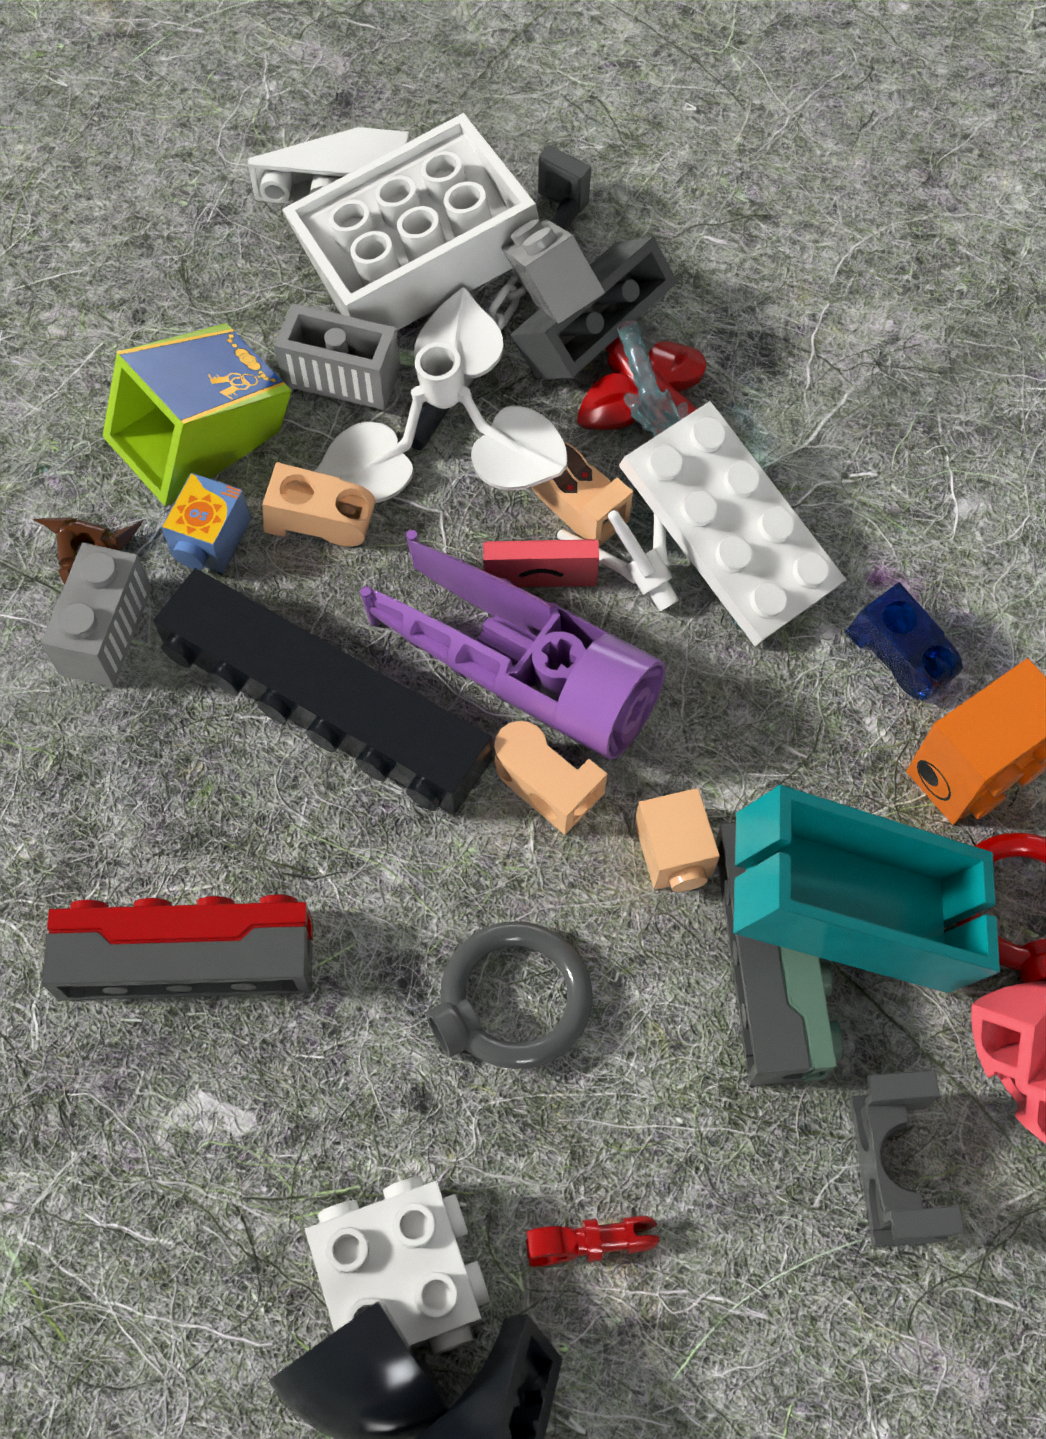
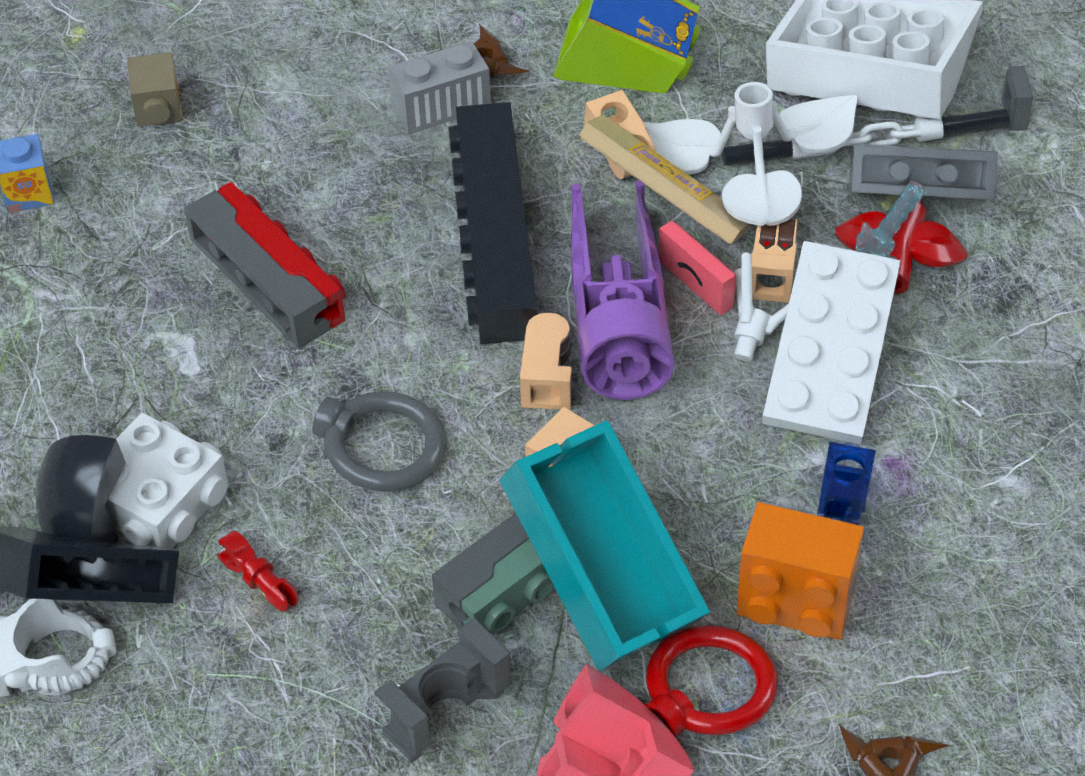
camera: 55 degrees right, 15 degrees down
brick [161,473,251,574] -> none
light grey brick [274,303,400,410] -> none
light grey brick [502,219,605,324] -> none
none -> tan tile [579,115,752,244]

